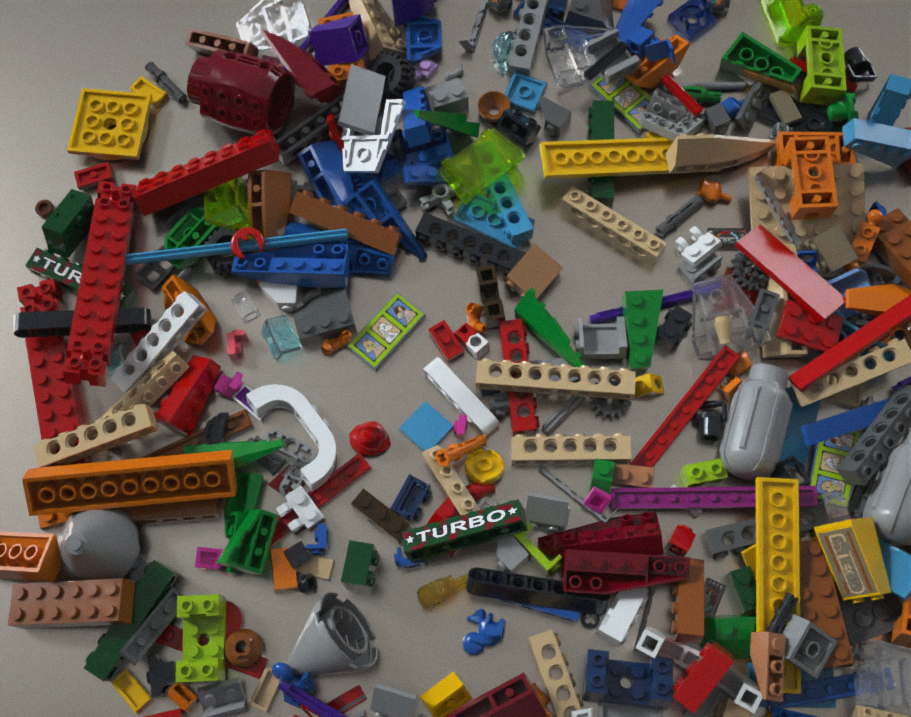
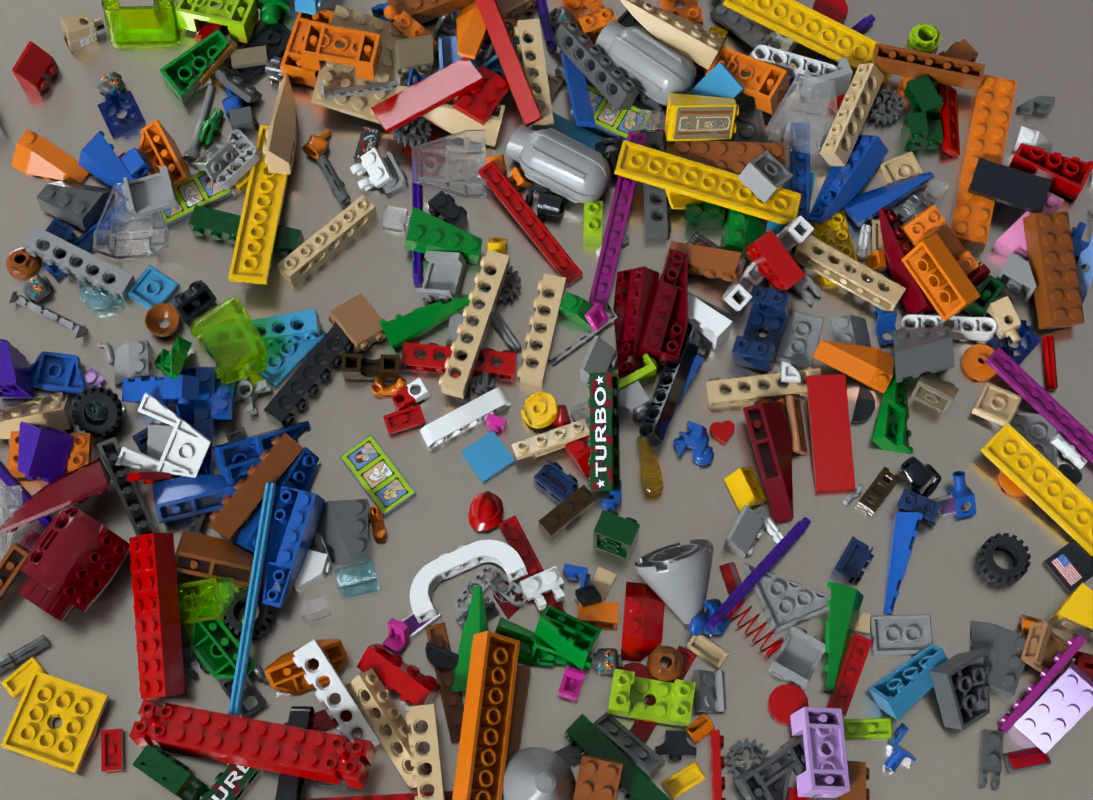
camera: 80 degrees left, 0 degrees up
coral bracket [226,329,249,360] -> none
red head [231,227,265,260] -> none
black bush [297,574,316,593] -> none
light grey tile [338,64,386,135] -> none
black tile [392,129,406,162] -> none
orange pin [436,434,487,467] -> none
dark grey slope [538,95,572,137] -> none
black axle [584,41,627,81] -> none
nougat plate [612,463,655,488] -> none
blue bracket [645,37,676,64] -> none
red axle [660,74,703,116] -> none
red slope [664,525,696,557] -> none
tan cone [713,316,733,345] -> none
dark grey hinge [745,288,780,344] -> none
nougat slope [750,632,786,702] -> none
black pin [766,592,799,634] -> none
none -> clear brick [381,205,411,233]
none -> dark grey head [593,648,623,674]
none -> red wedge [621,582,665,662]
none -> red tile [709,420,735,445]

